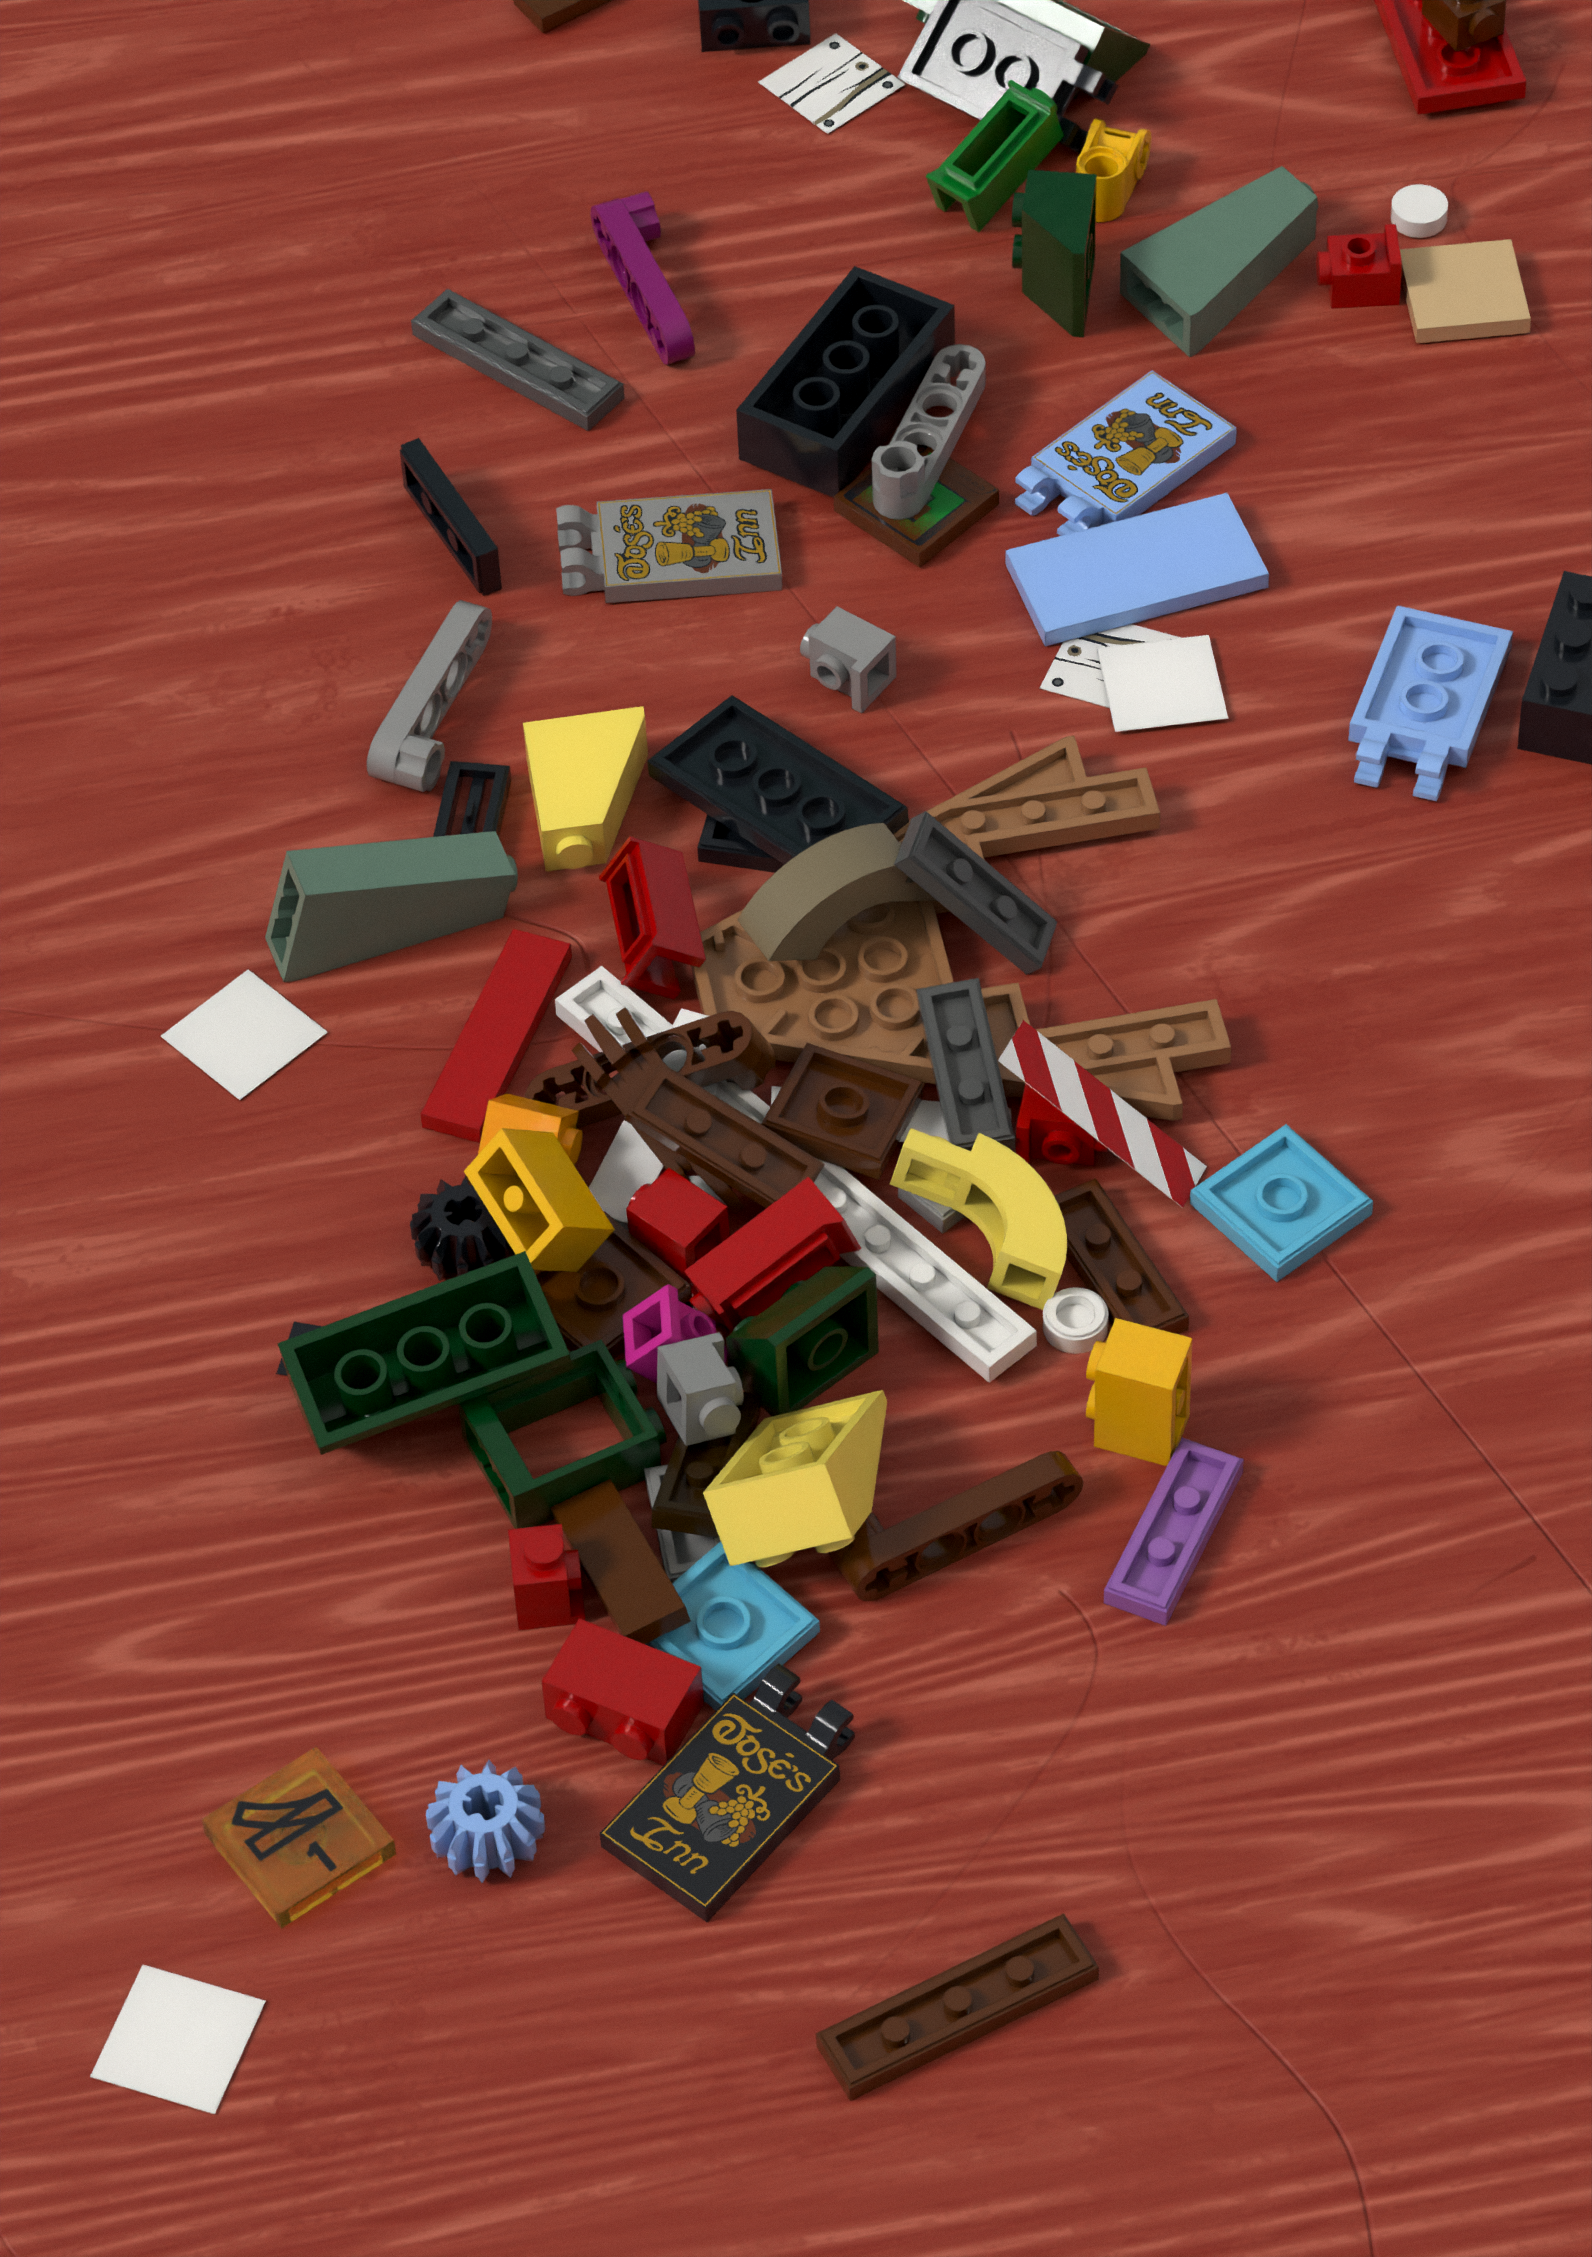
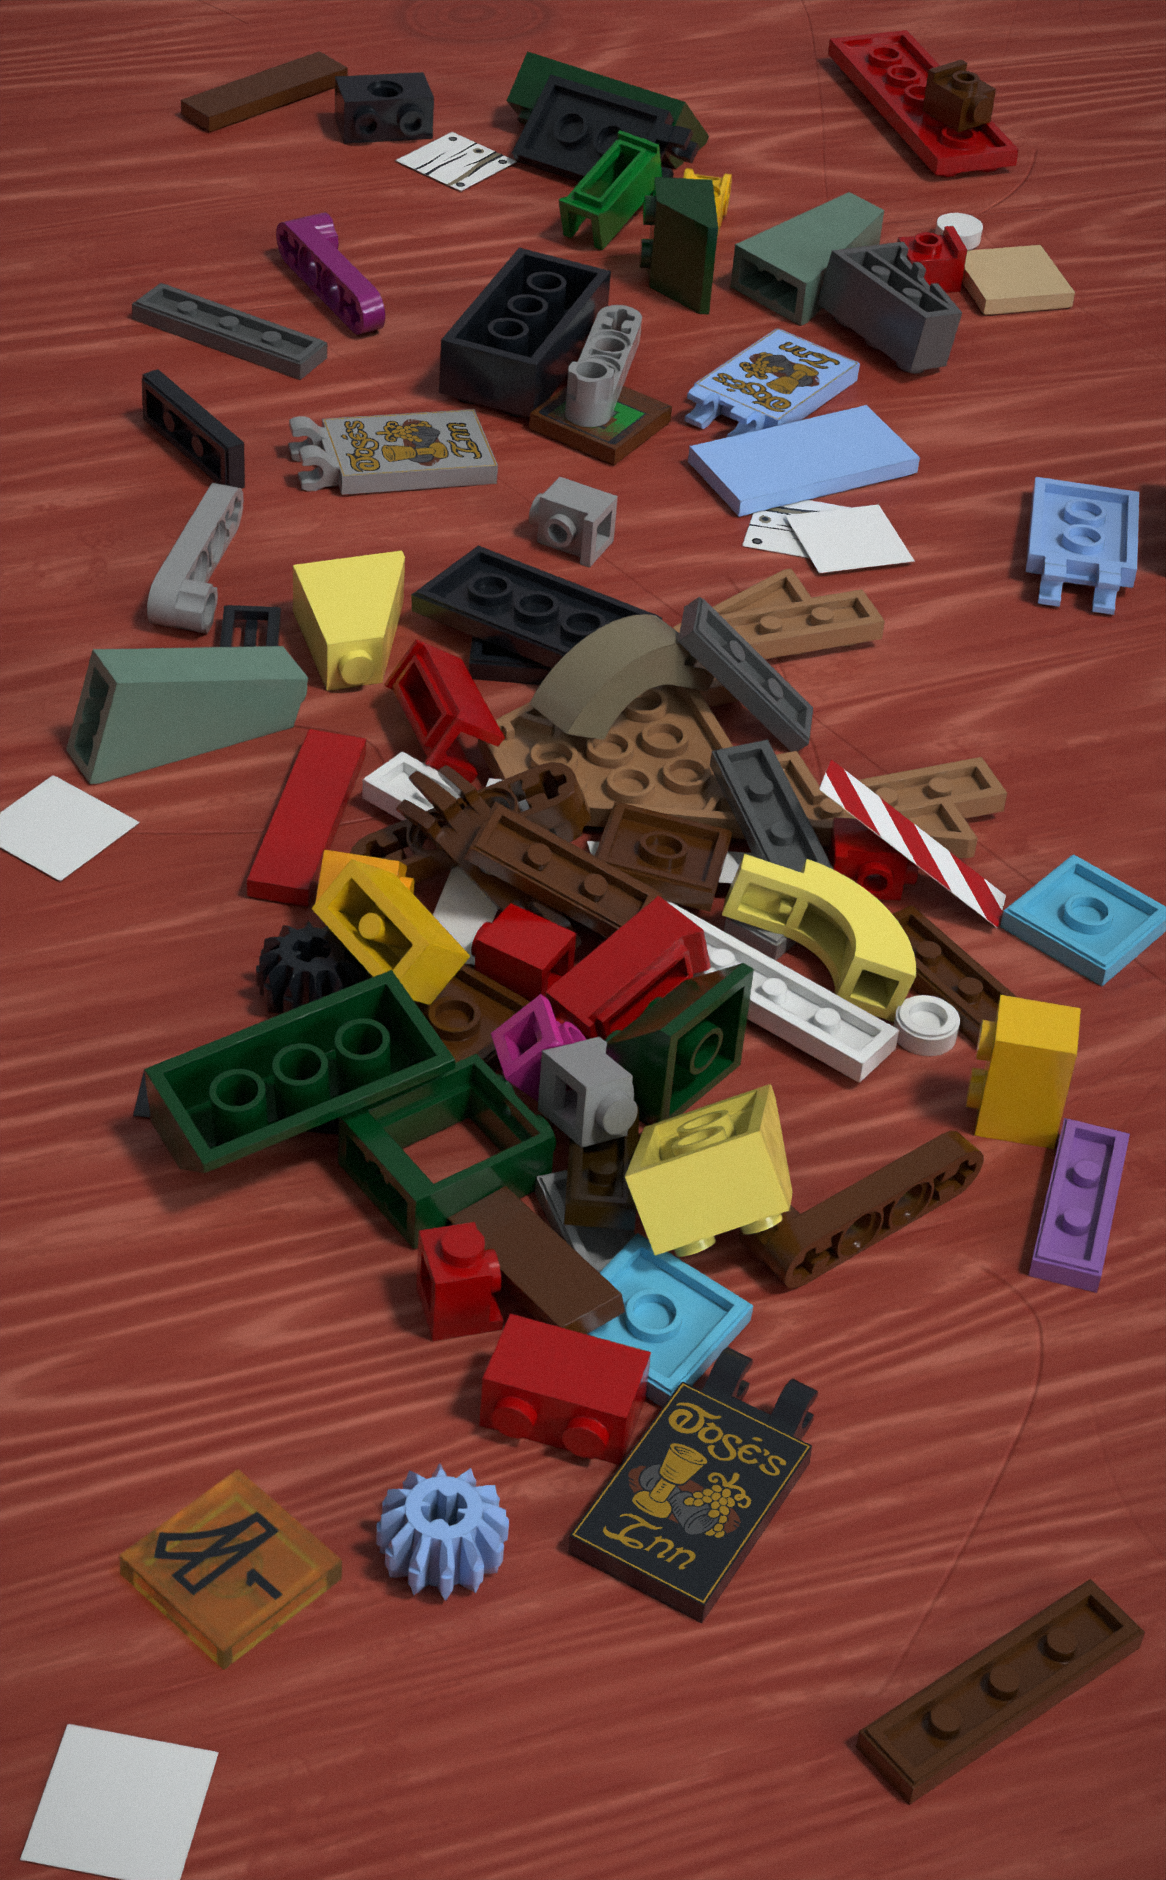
camera: 15 degrees left, 10 degrees down
none -> dark grey wedge [817,242,962,373]

